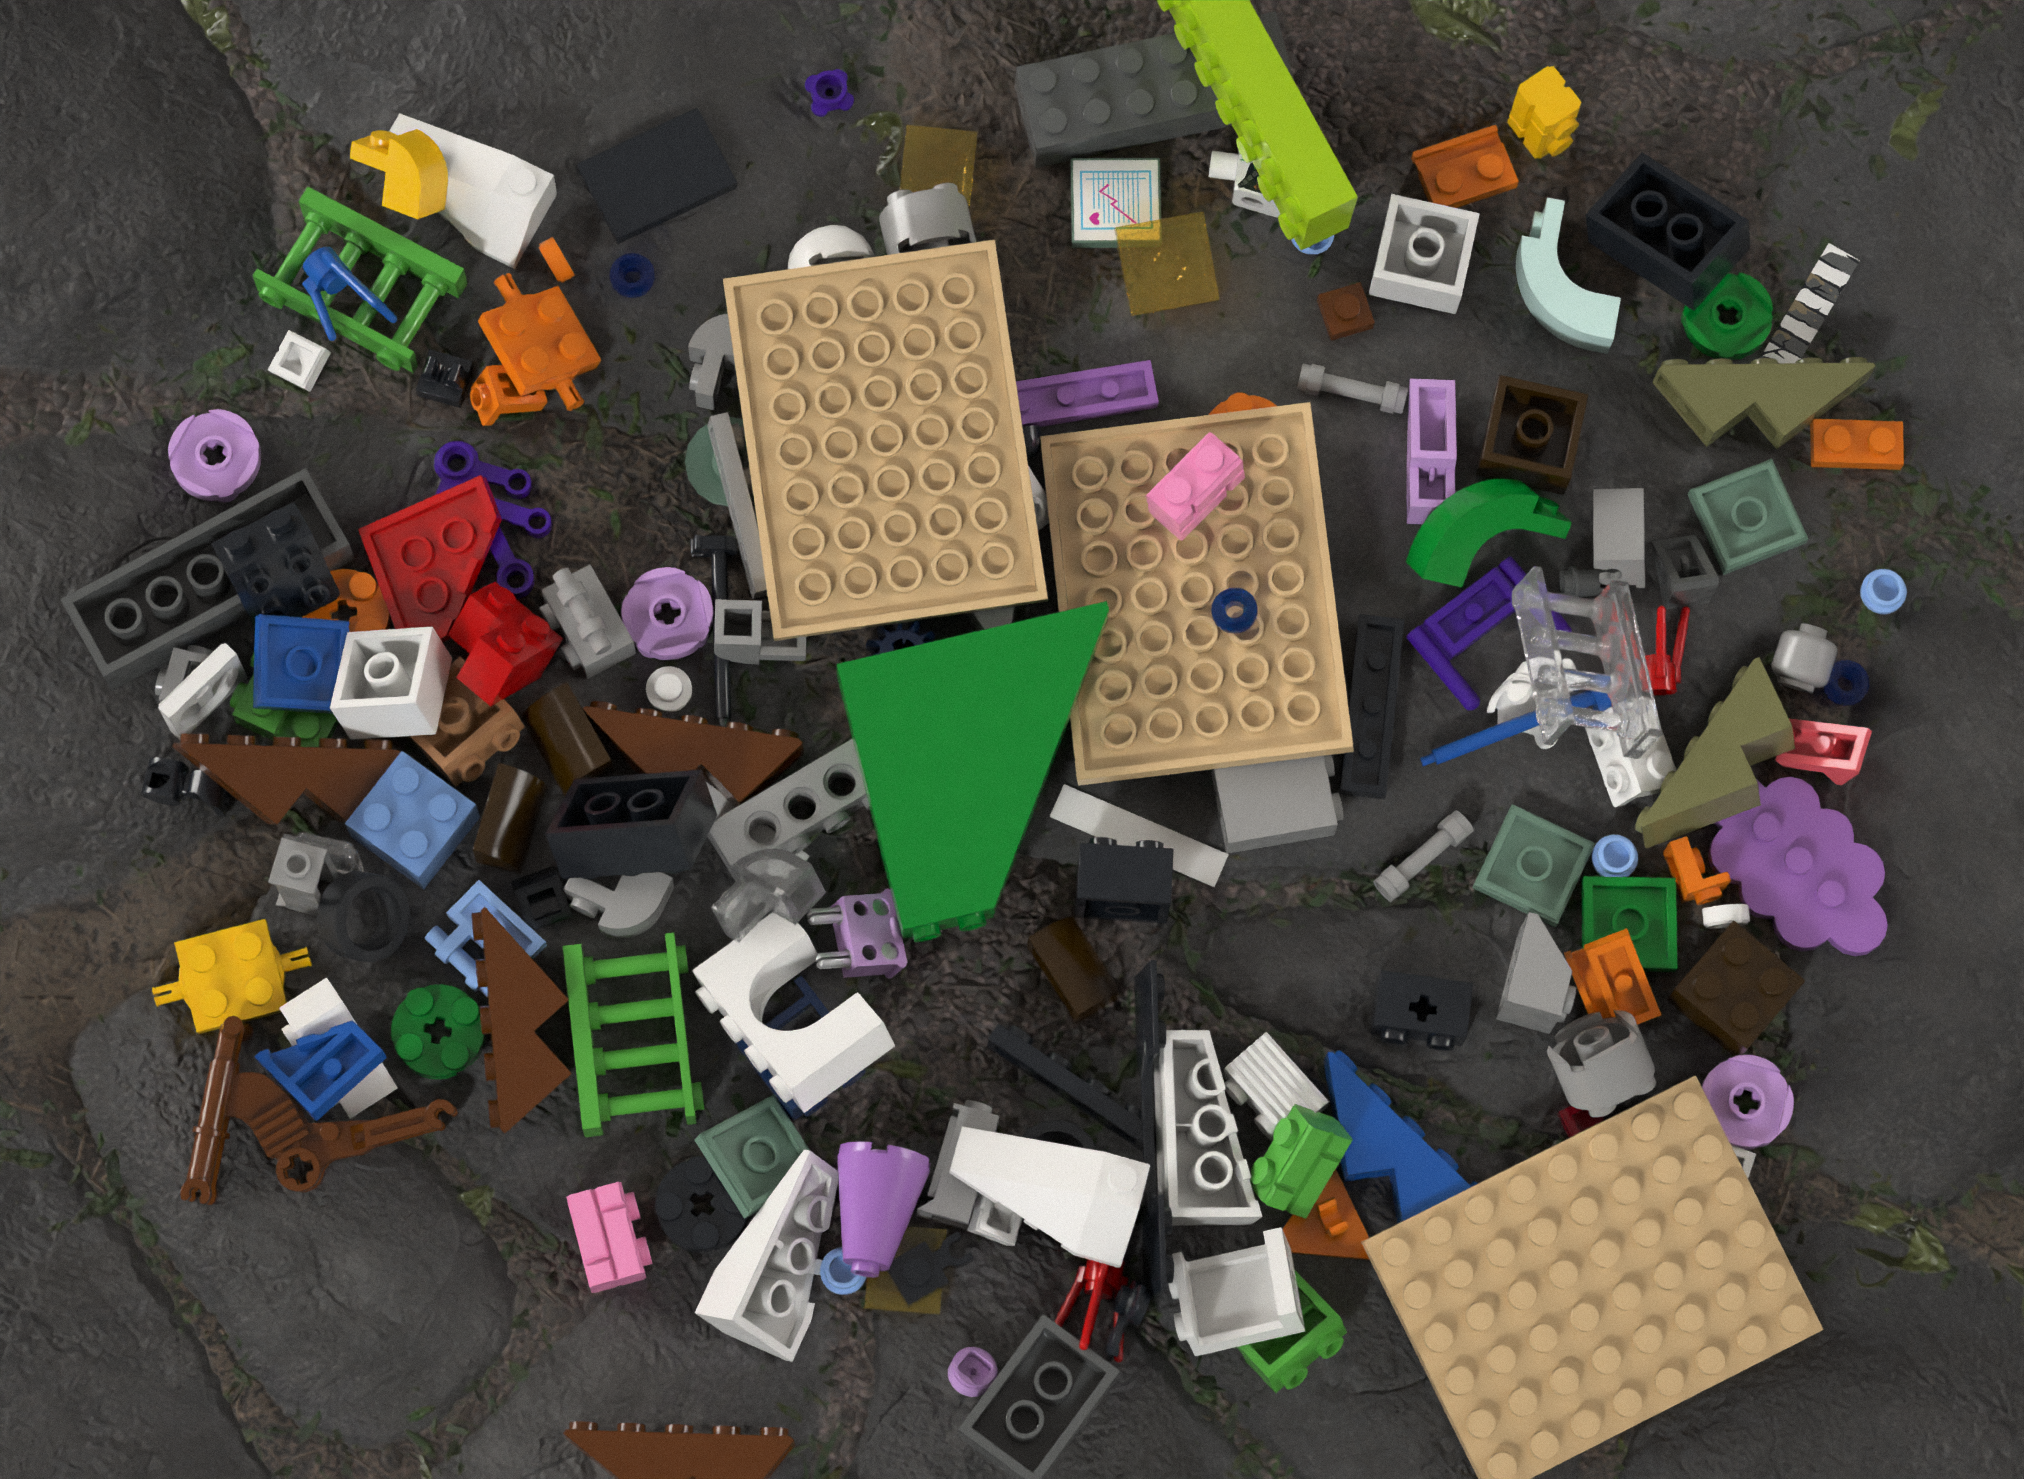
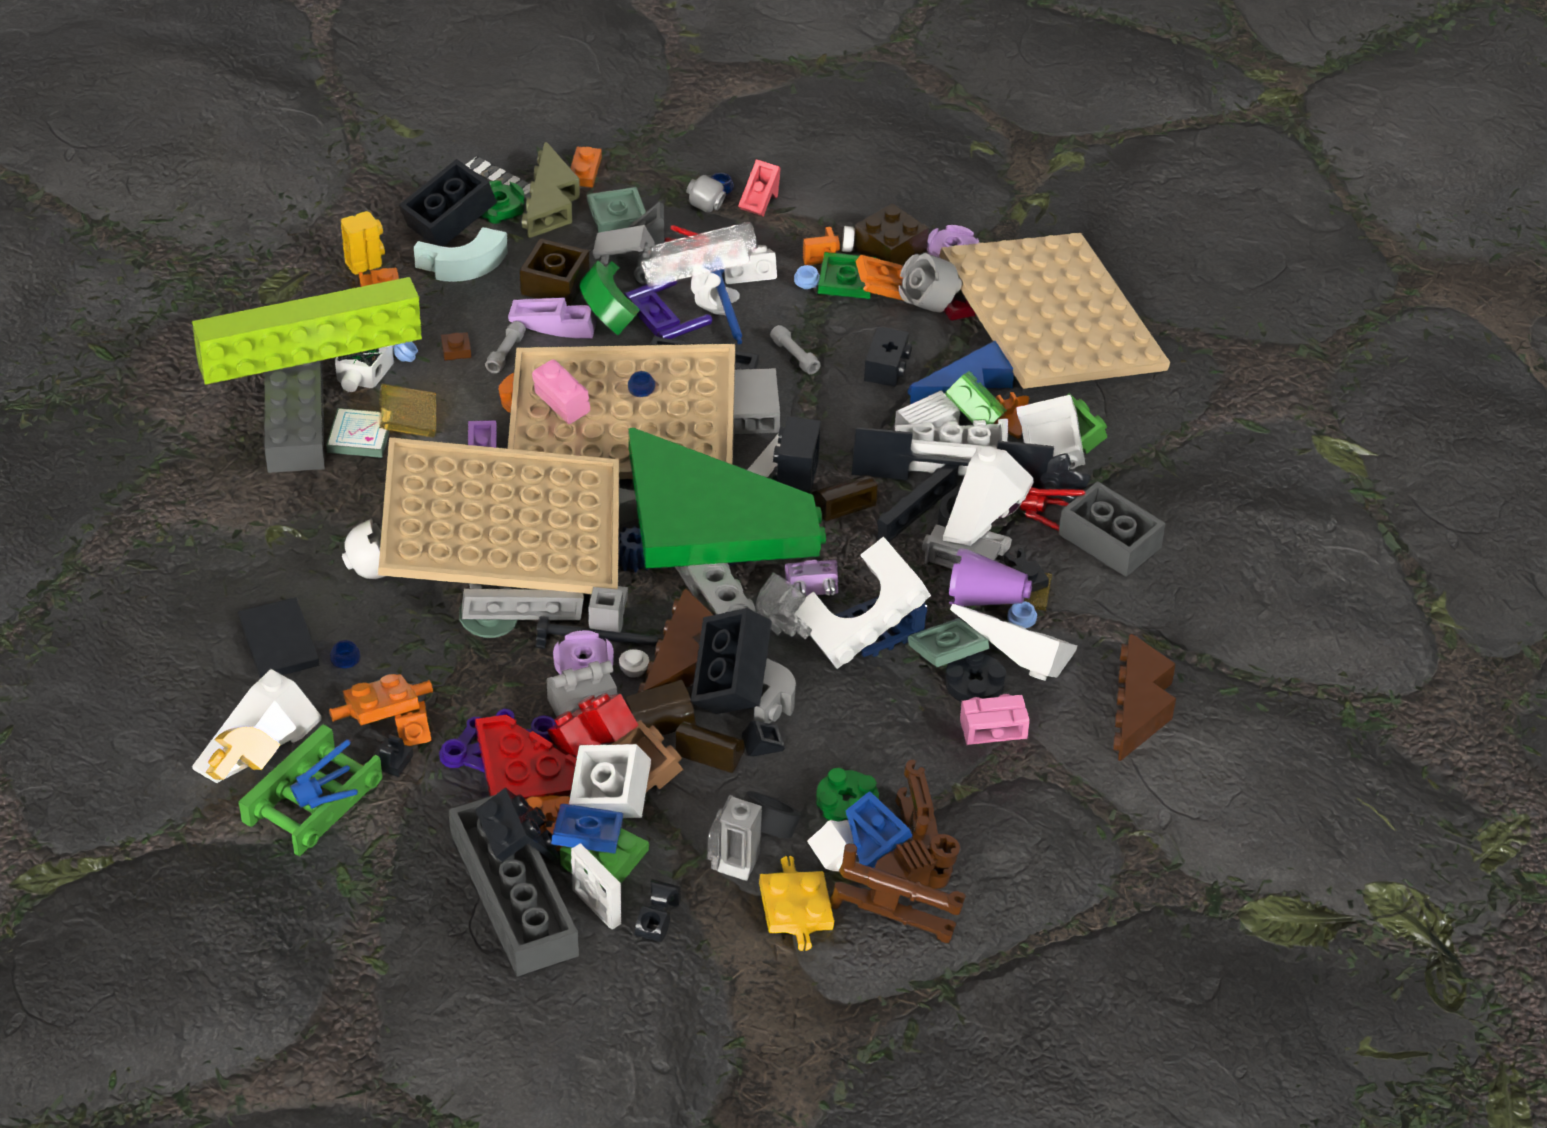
camera: 80 degrees left, 30 degrees down
light grey bracket [155,645,213,703] -> none
lavender plate [168,409,261,503] -> none
reddish brown slope [172,734,401,825] -> none
white tile [268,330,331,392] -> none
medium blue brick [345,751,480,890] -> none
light blue plate [425,880,547,998] -> none
reddish brown slope [471,907,572,1134] -> none
orange tile [538,236,575,283] -> none
bright green fence [562,933,704,1137] -> none
light grey brick [688,314,736,410] -> none
dark purple plate [805,69,854,117] -> none
light grey brick [879,183,976,255] -> none
clear yellow piece [900,125,977,210] -> none
lavender tile [948,1347,998,1397] -> none
white brick [1368,194,1480,314] -> none
sand green tile [1472,804,1595,928] -> none
light grey slope [1496,912,1577,1034] -> none
olive slope [1635,657,1795,849] -> none
medium lavender plate [1708,777,1888,956] -> none
light blue plate [1860,569,1907,614] -> none

